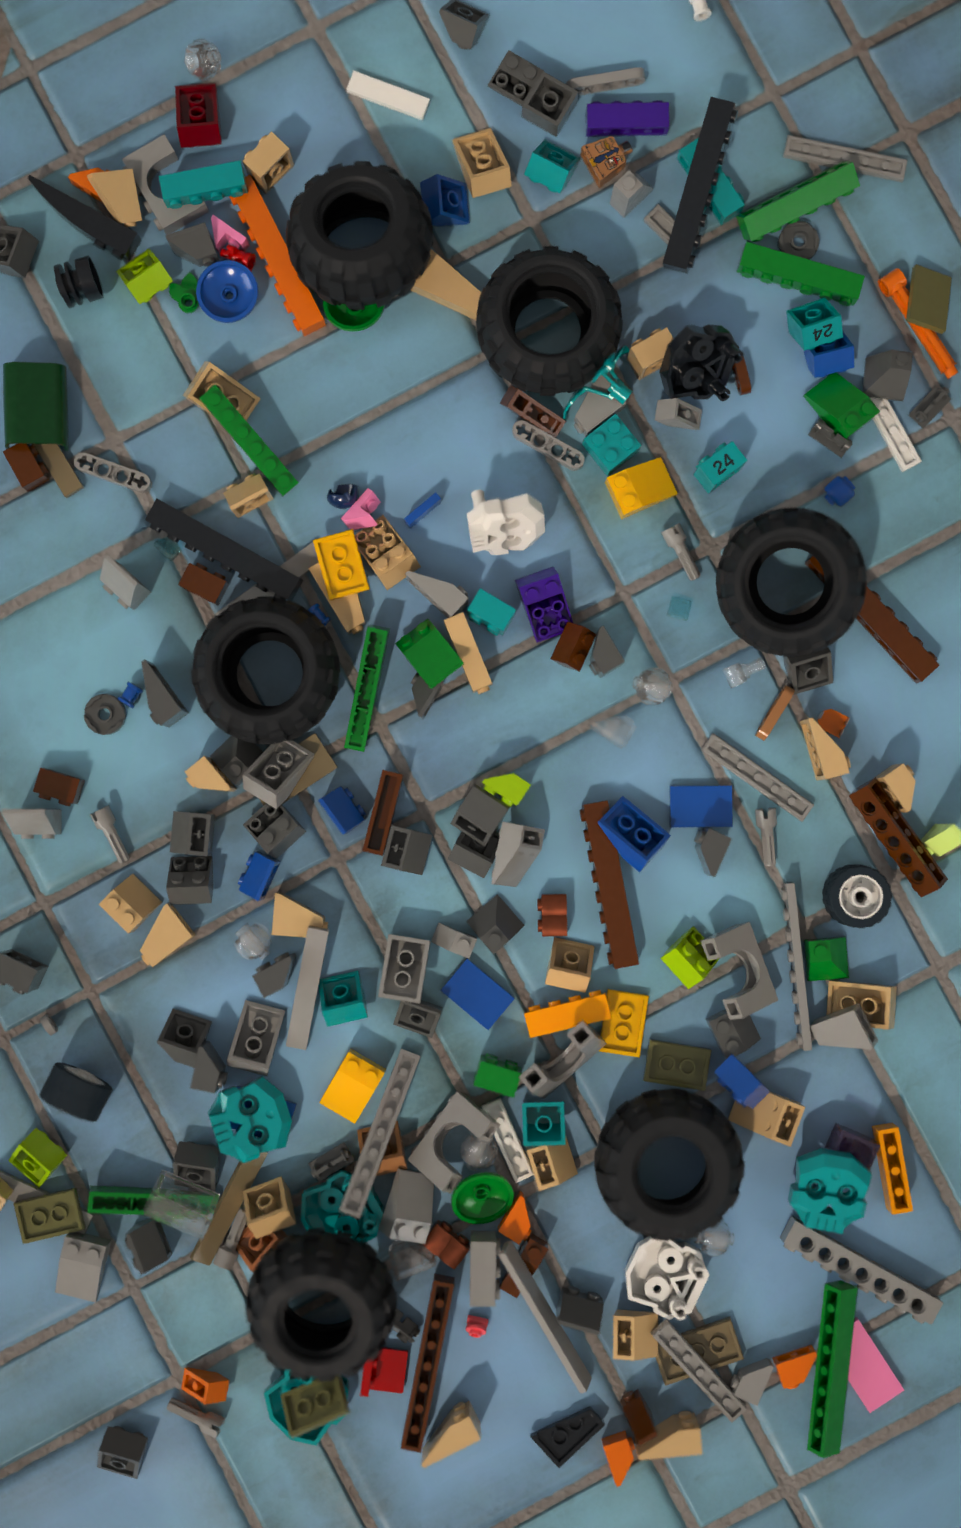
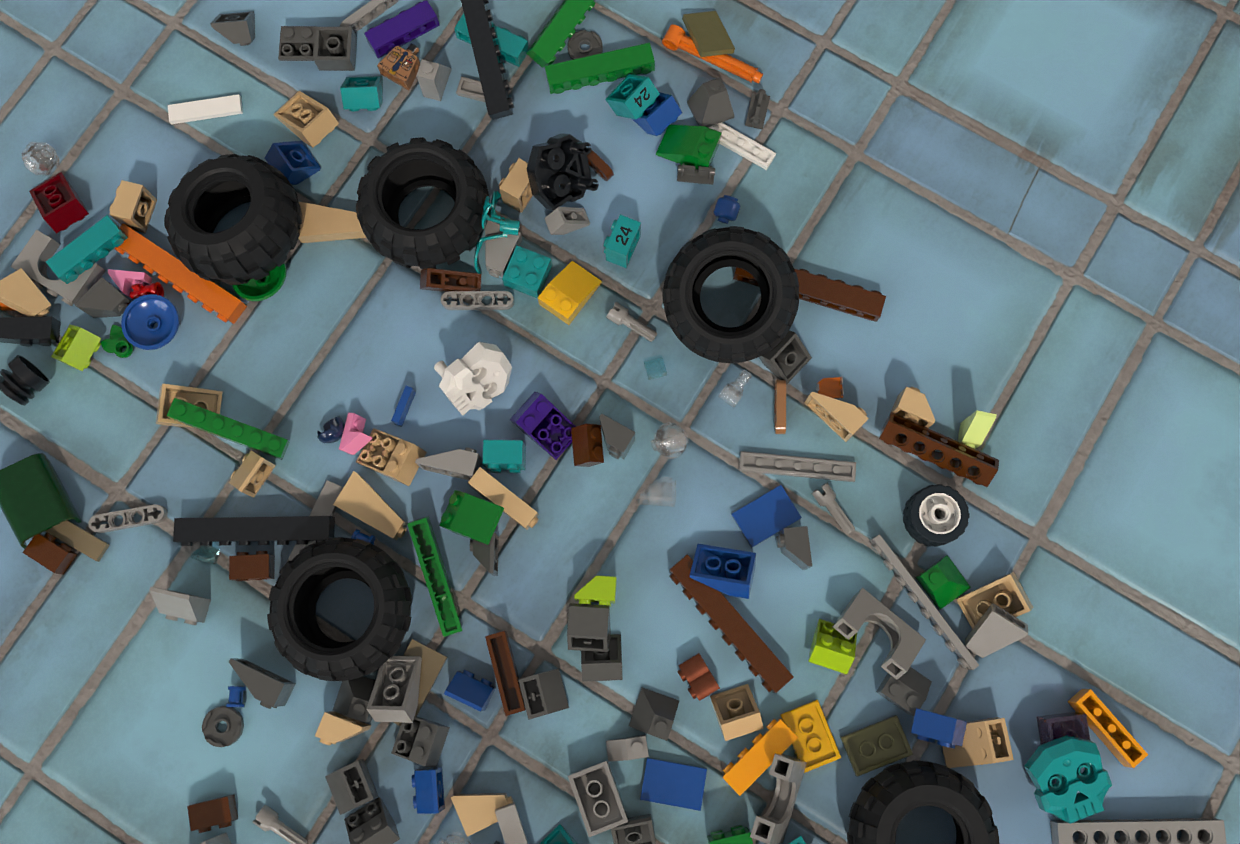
camera: 25 degrees left, 10 degrees down
yellow tile [313,529,370,601] -> none
light grey slope [491,822,545,887] -> none

